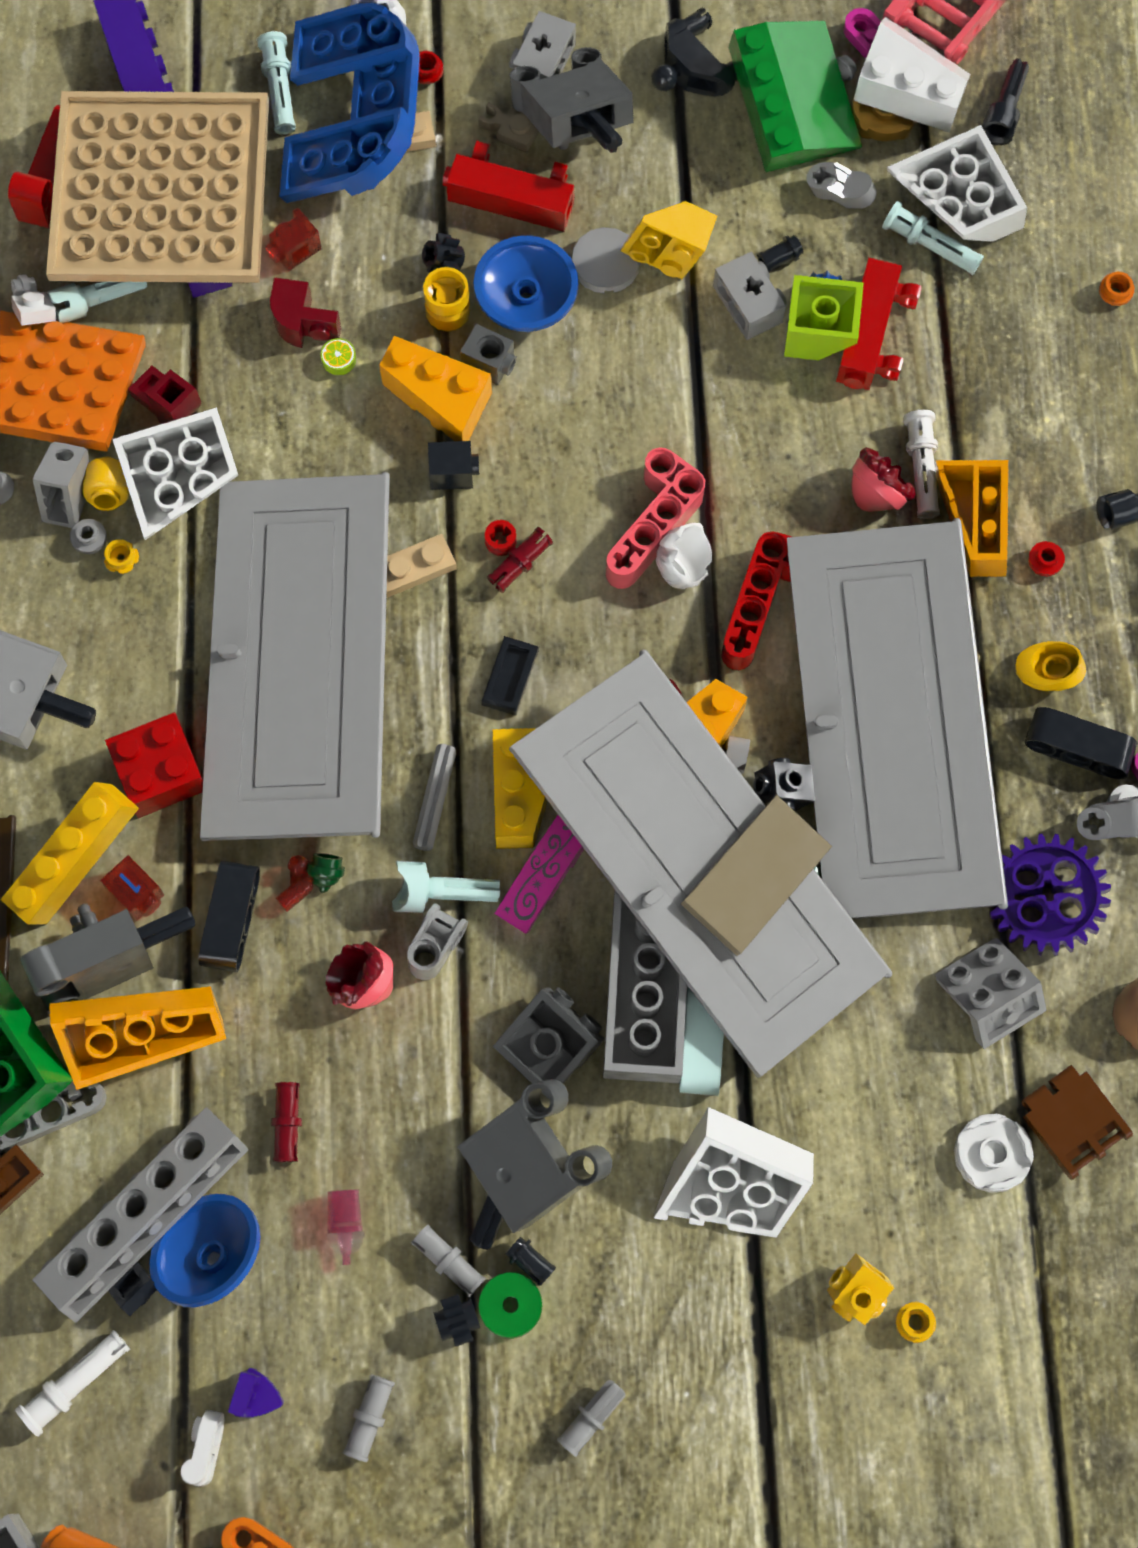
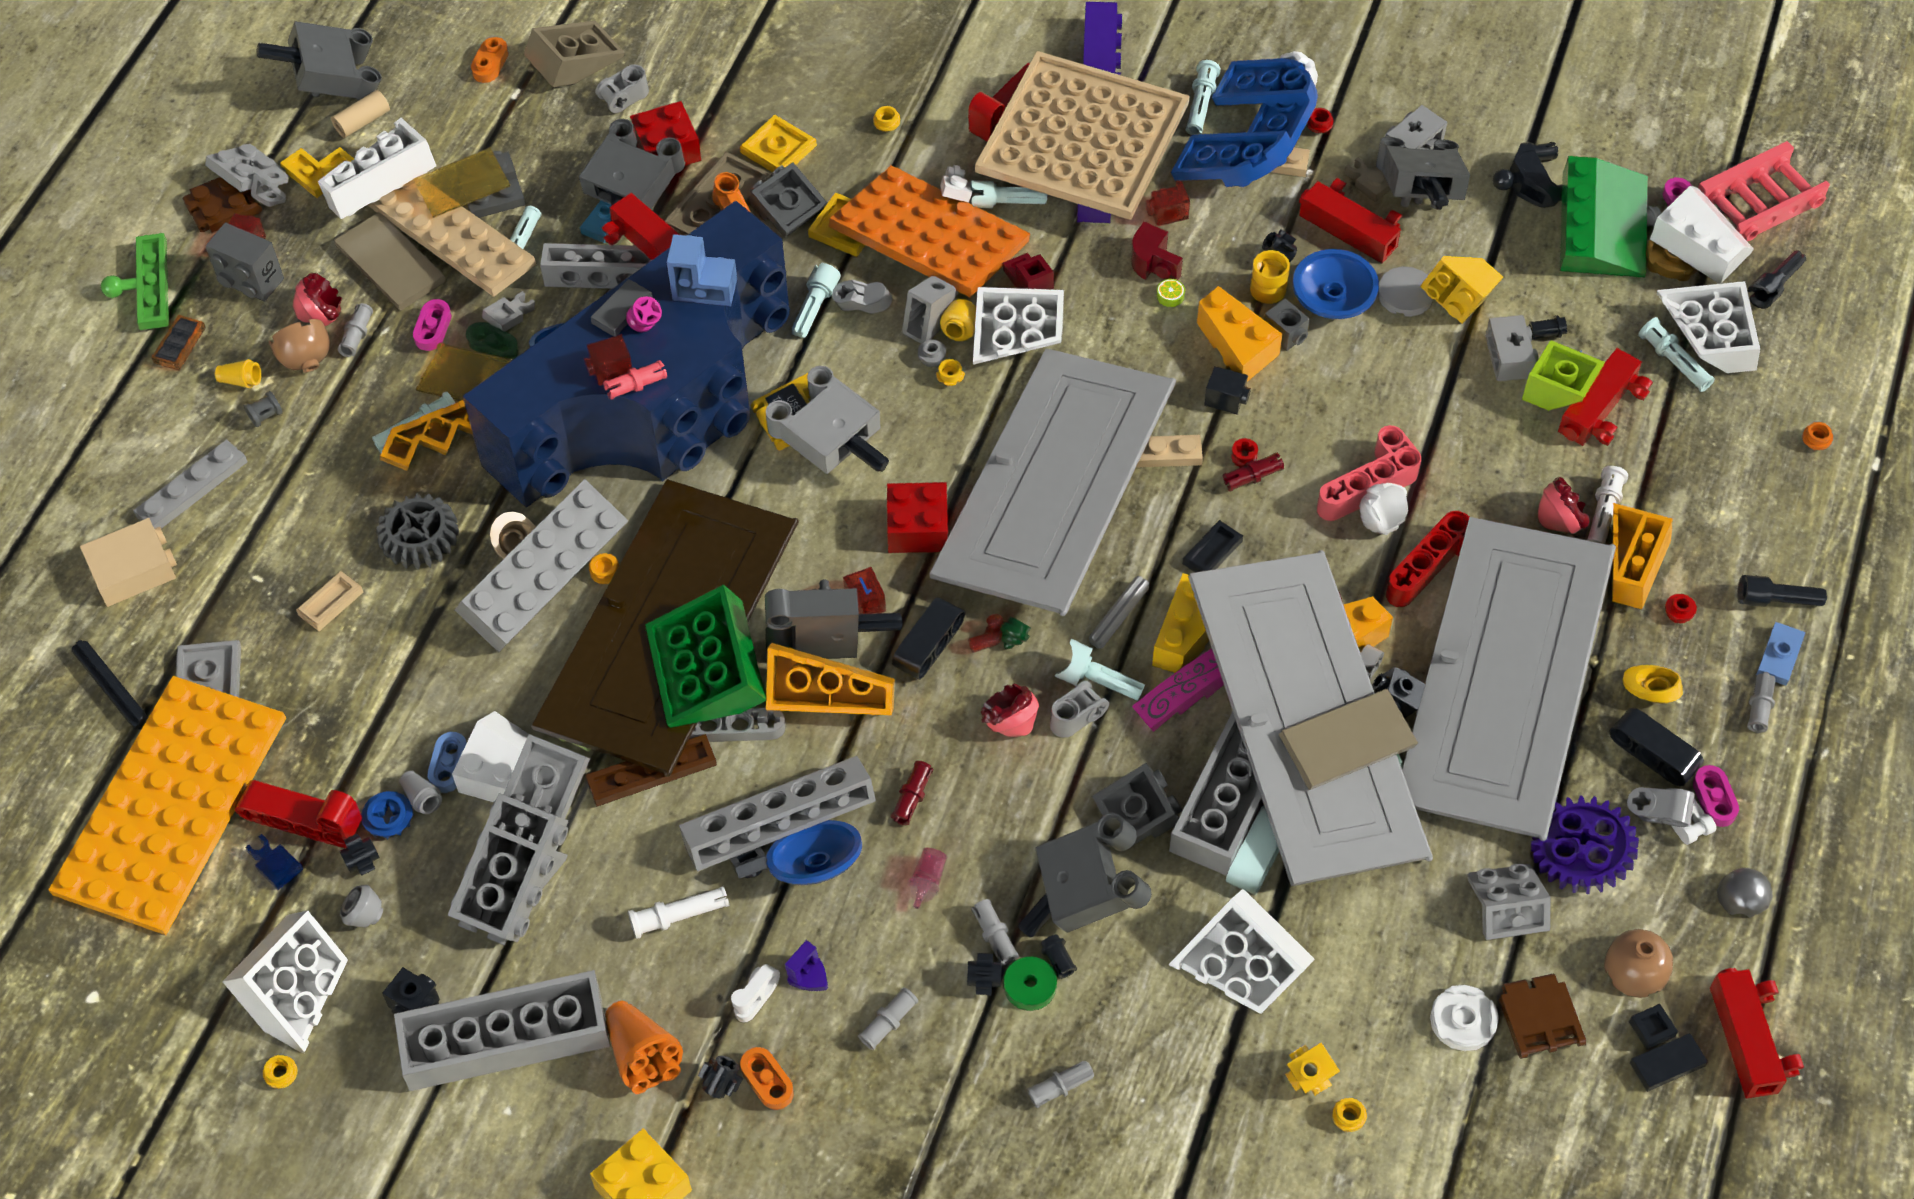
camera: 25 degrees right, 15 degrees down
yellow brick [1,782,139,924] -> none
light grey piece [806,162,877,209] -> none

